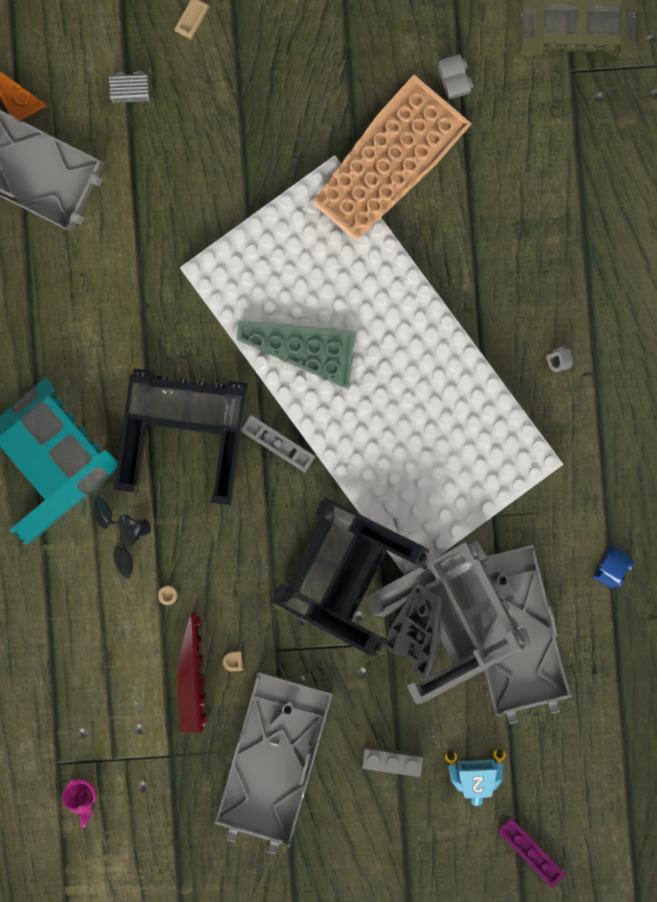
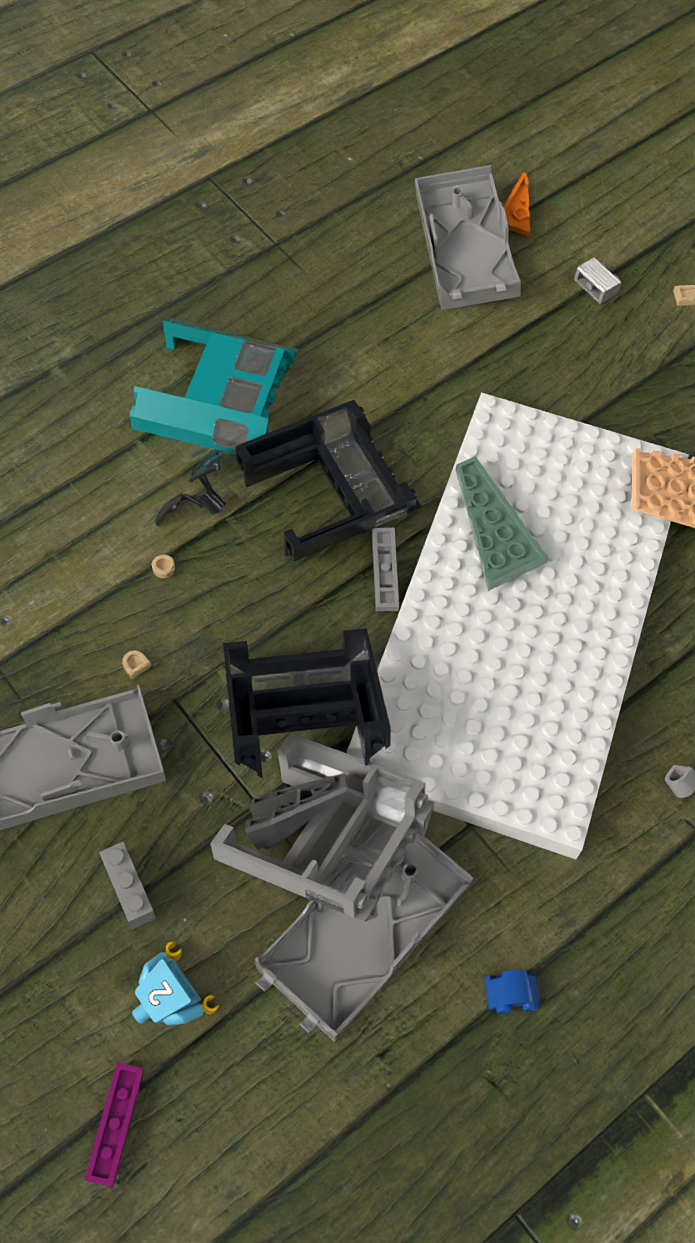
camera: 50 degrees right, 25 degrees down
dark red wedge [177,612,208,733] -> none

